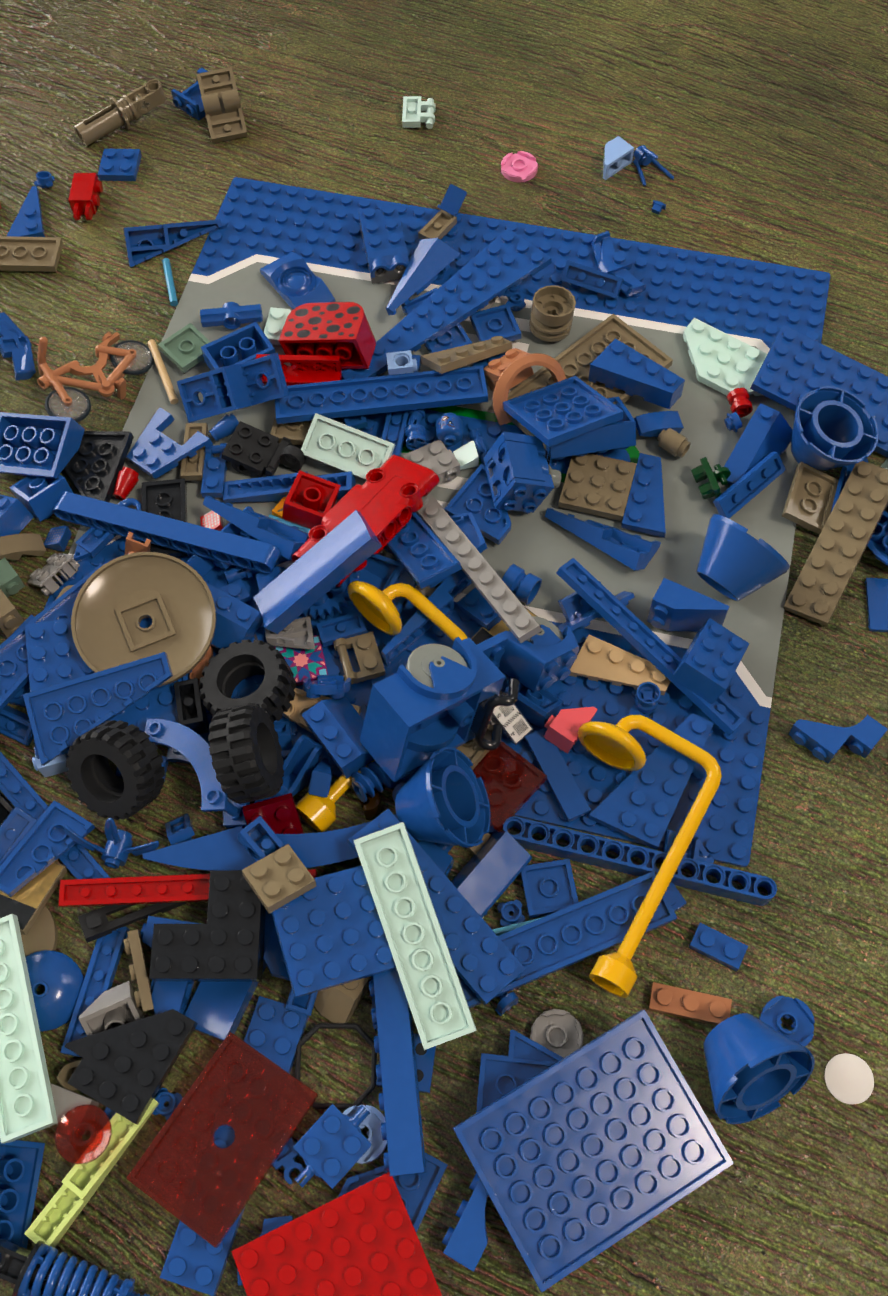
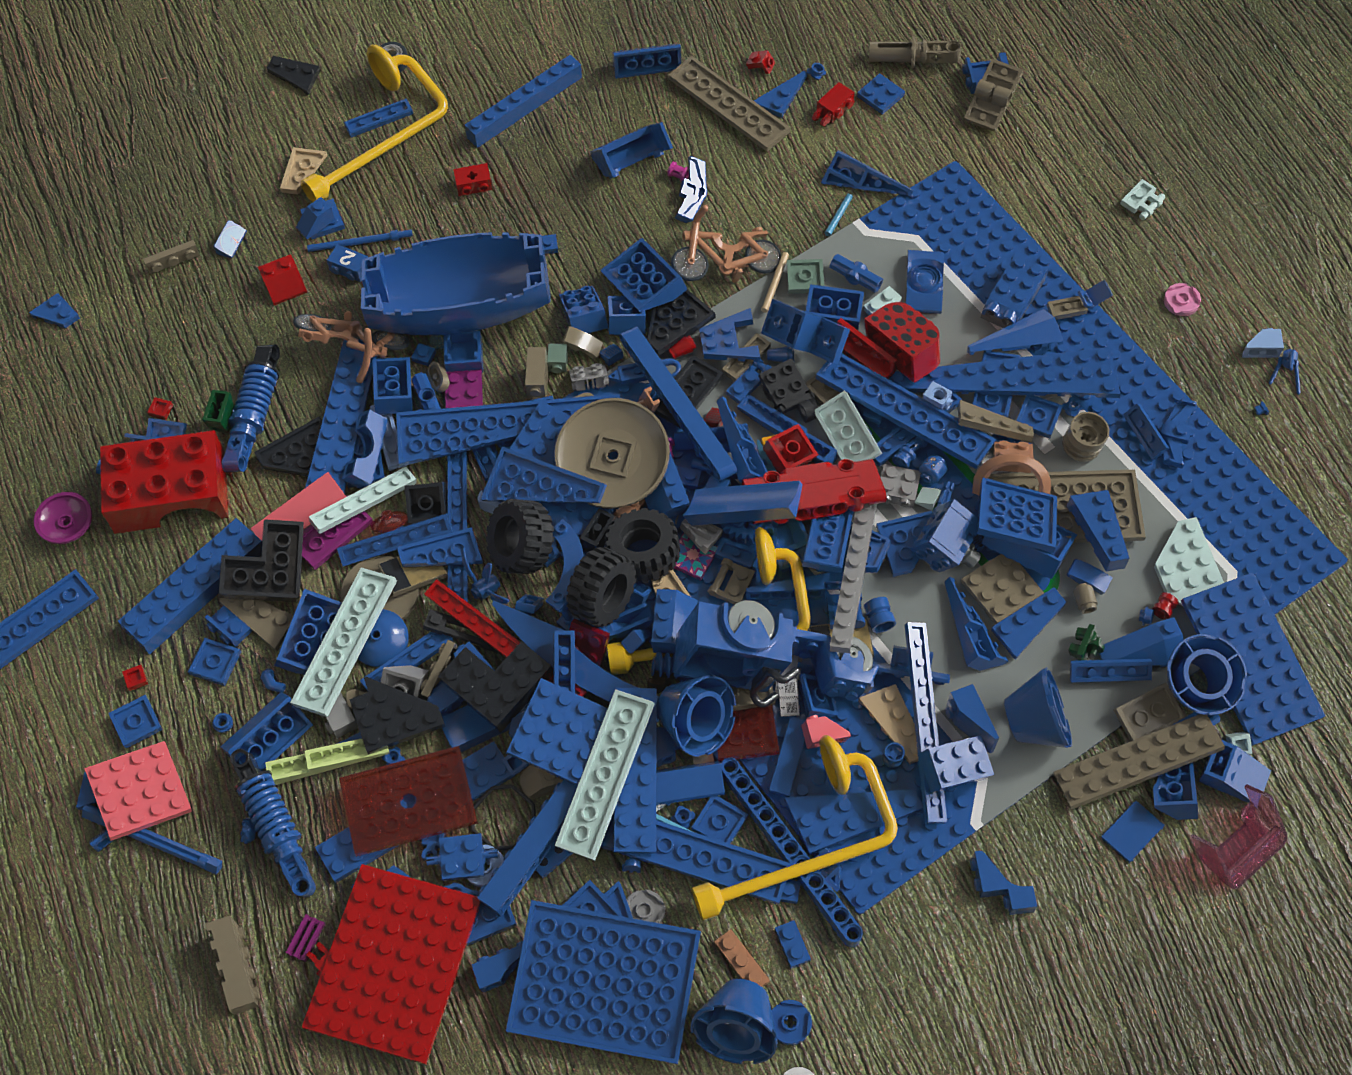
camera: 40 degrees right, 0 degrees up
clear red dish [55,1104,112,1164] -> none
dark tan plate [242,844,316,914] -> none
blue plate [303,675,351,699] -> none

